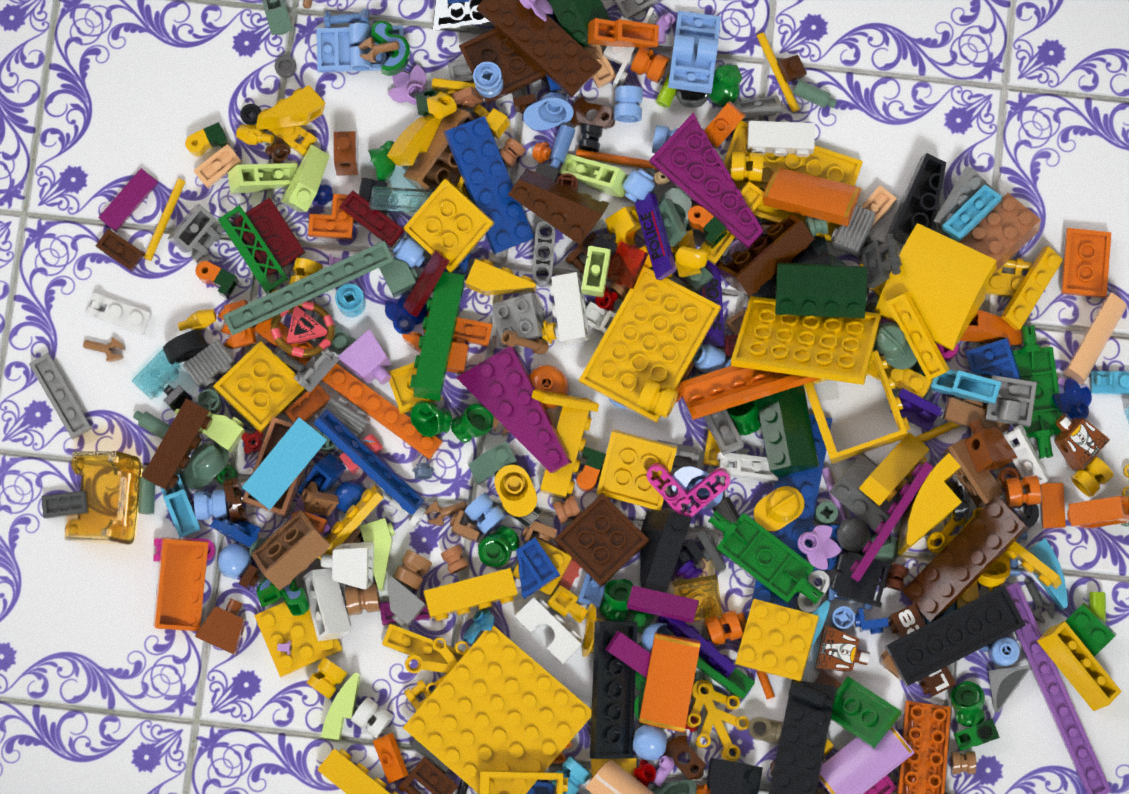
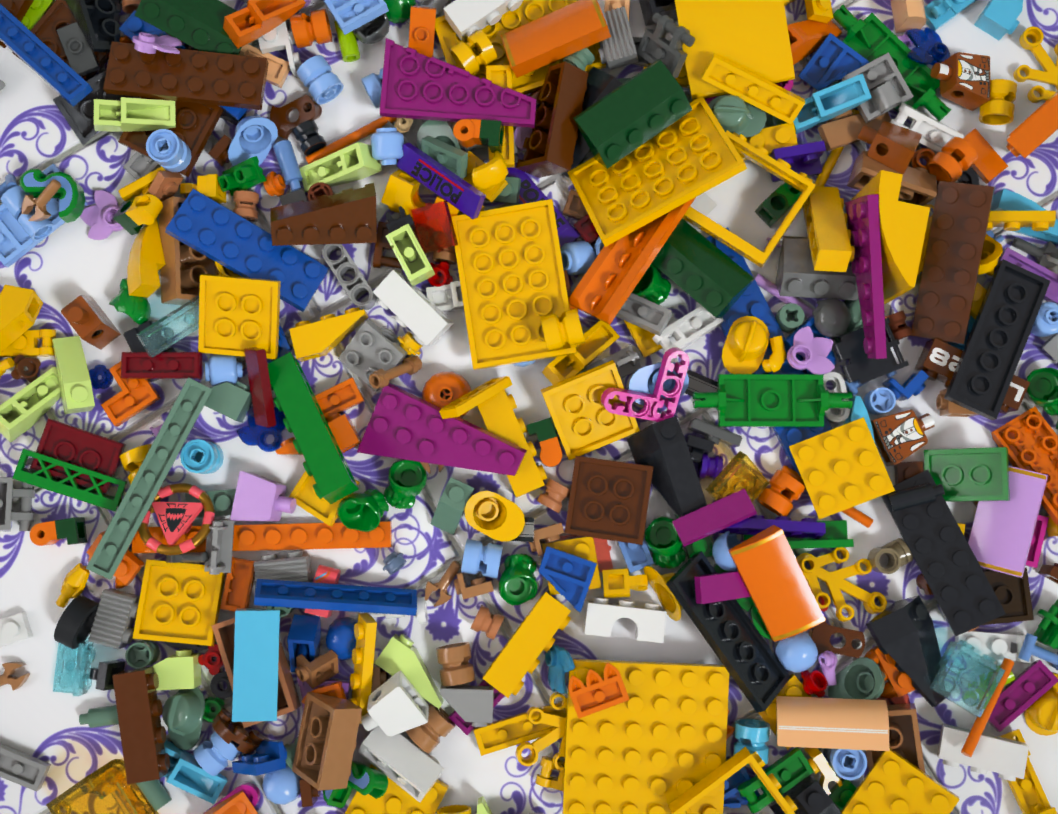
camera: 40 degrees left, 5 degrees up
none -> yellowish green slope [94,97,176,132]
none -> black plate [210,671,233,699]
none -> green hips [217,156,267,196]
none -> yellow slope [542,320,620,385]
none -> orange plate [568,663,630,719]
none -> dark green leg [755,182,802,228]
none -> yellow arm [762,336,787,373]

